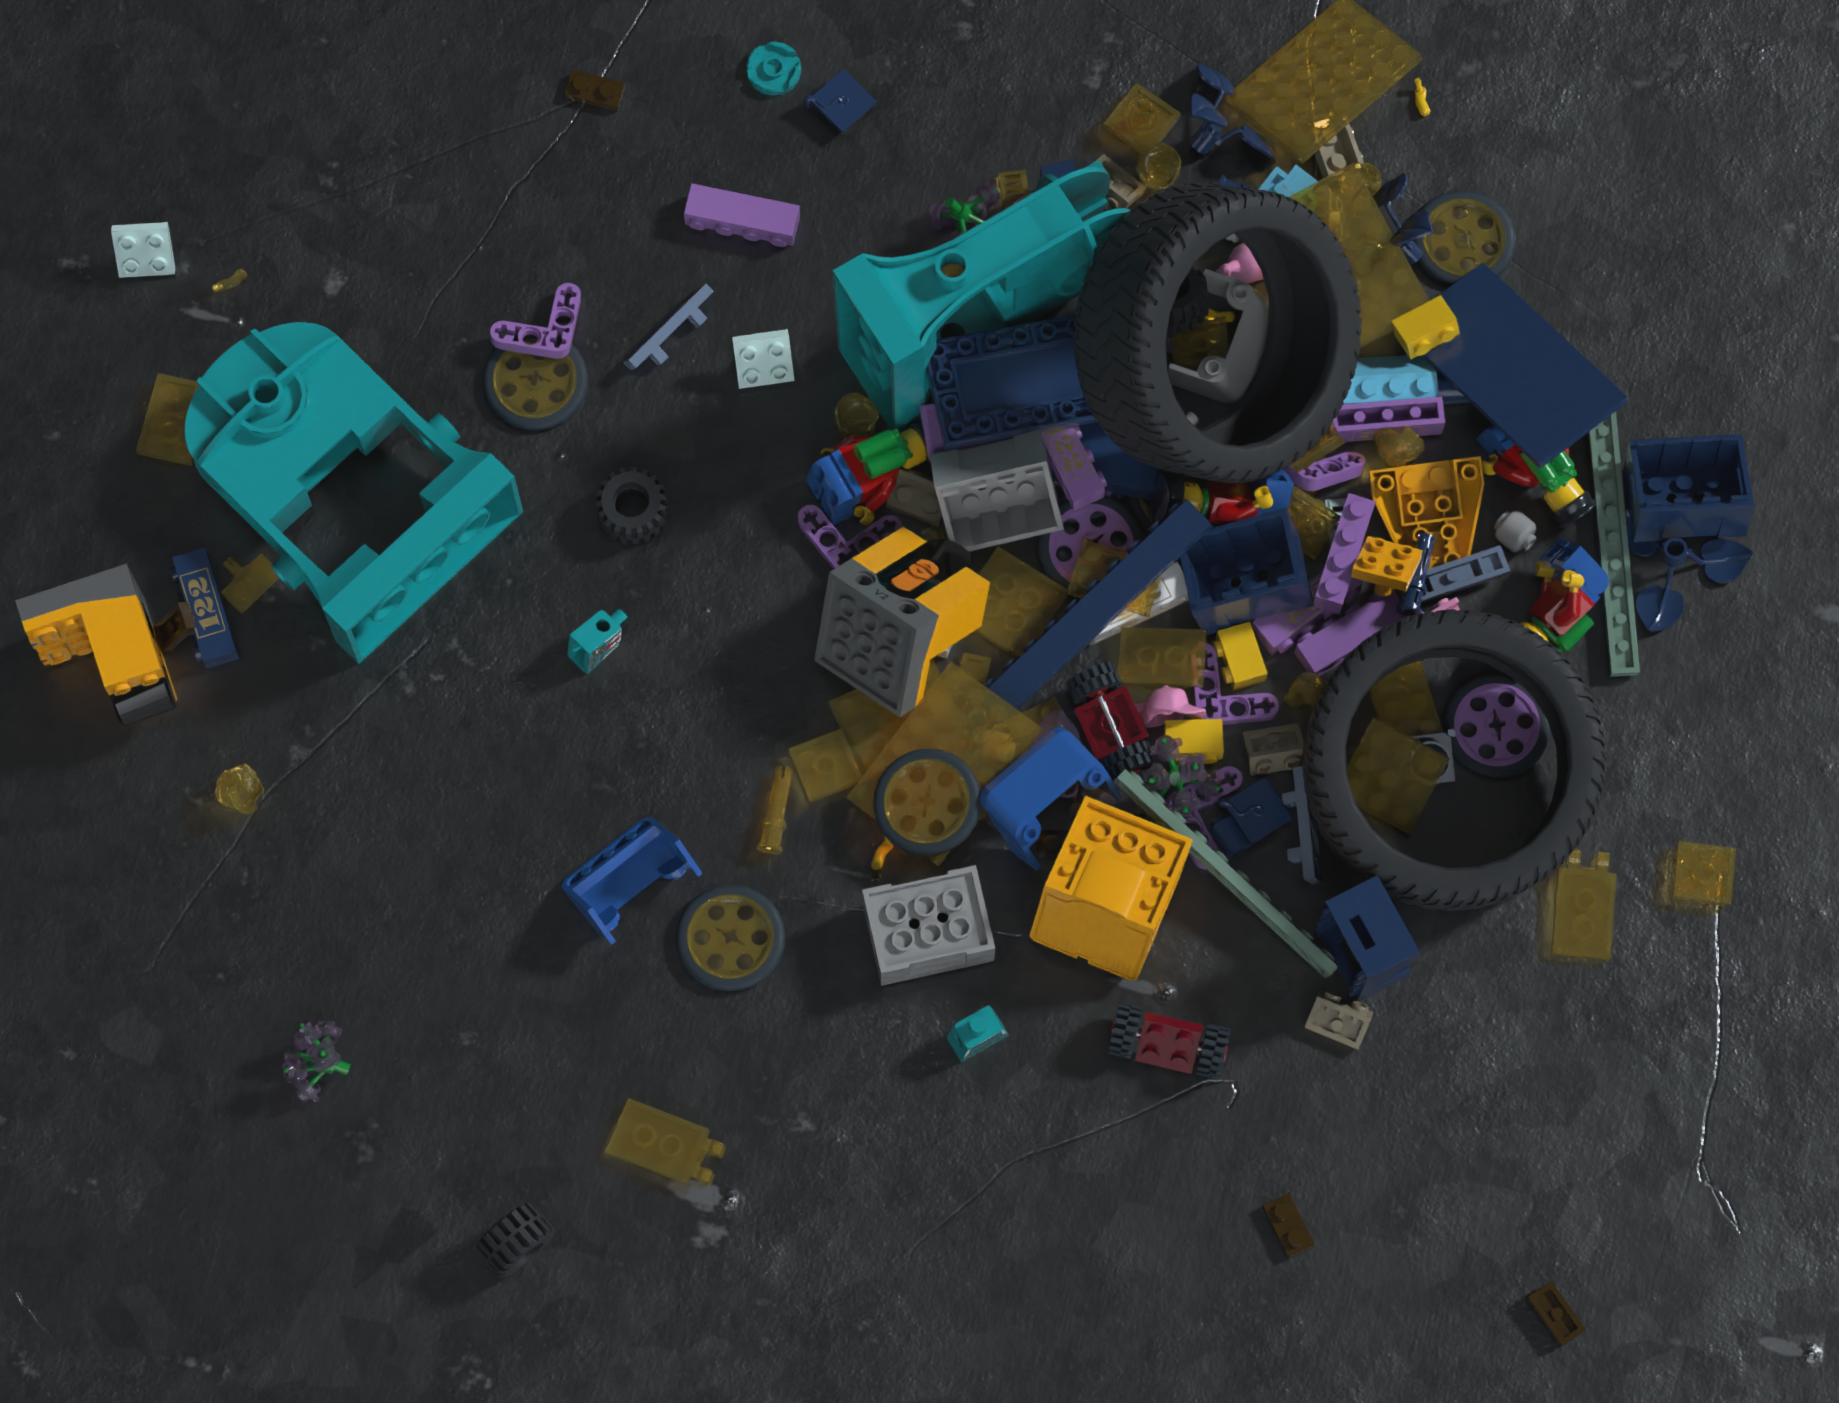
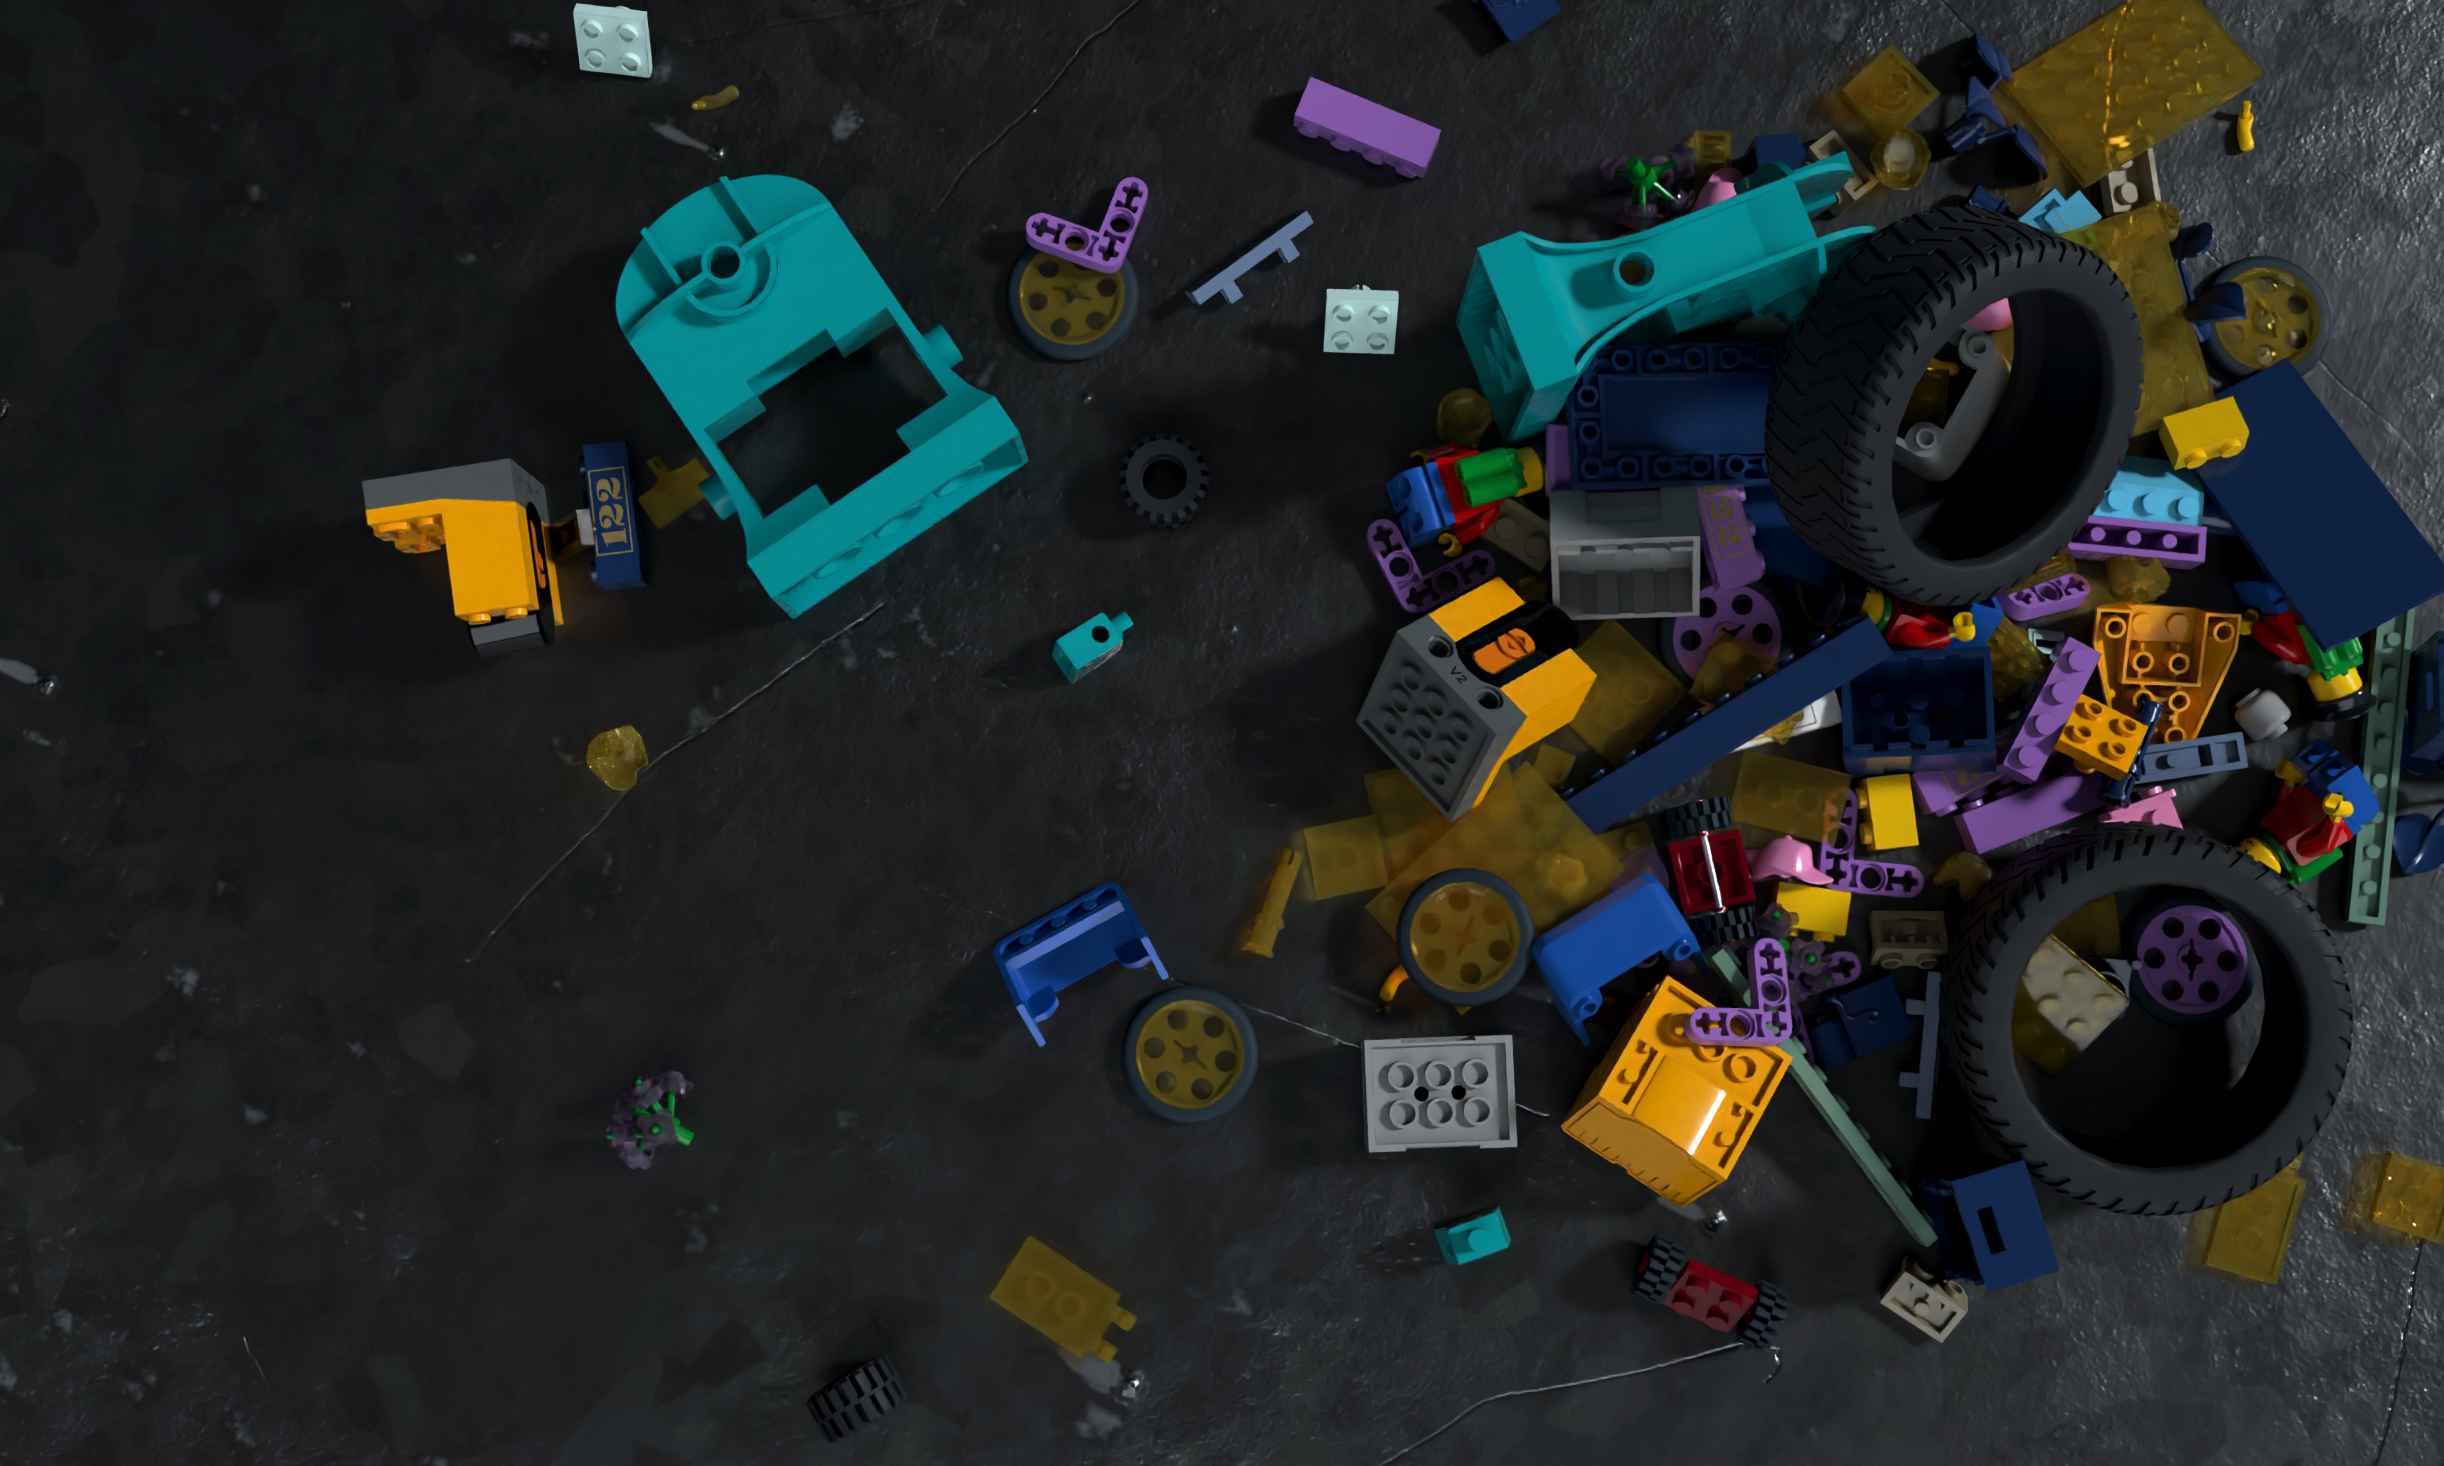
camera: 10 degrees right, 10 degrees up
clear yellow plate [136,373,198,466] -> none
none -> medium lavender beam [1683,938,1792,1047]

